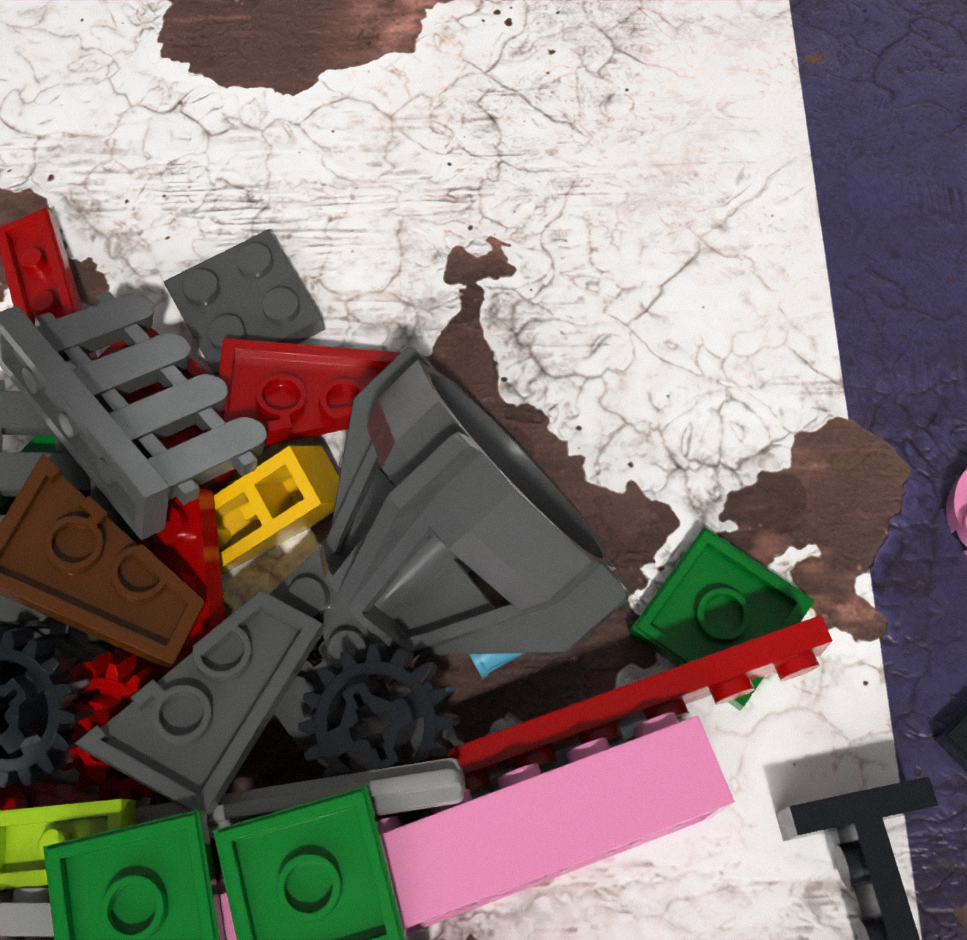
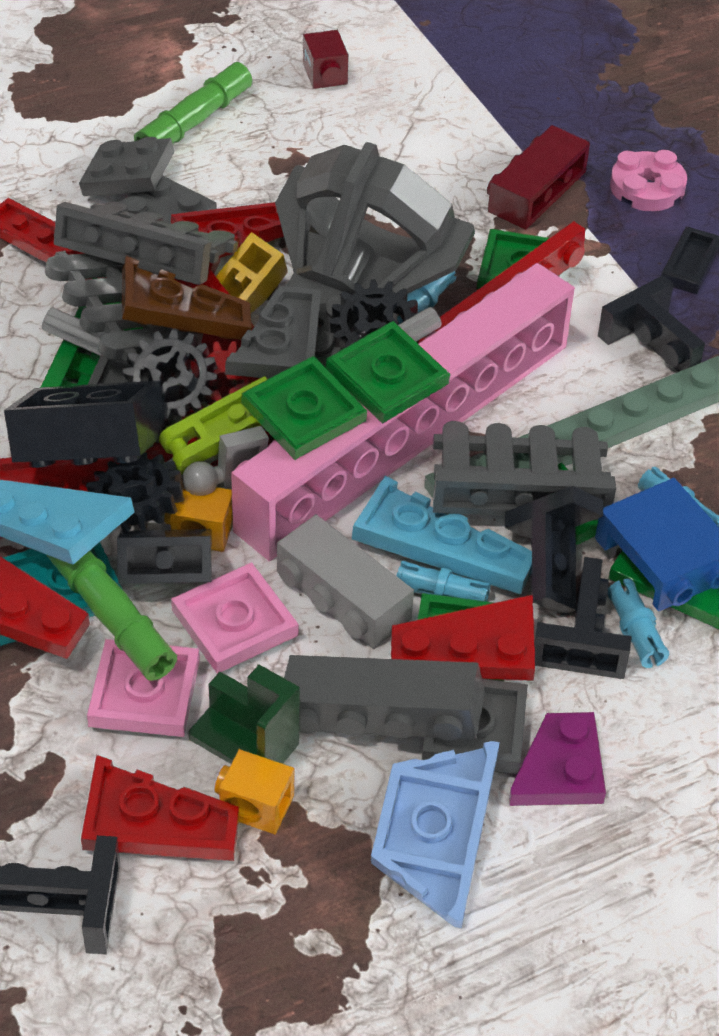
camera: 30 degrees left, 20 degrees down
none -> dark grey plate [79,137,175,196]
none -> bright green piece [134,62,253,143]
none -> dark red brick [303,29,349,89]
none -> dark red brick [487,125,590,230]

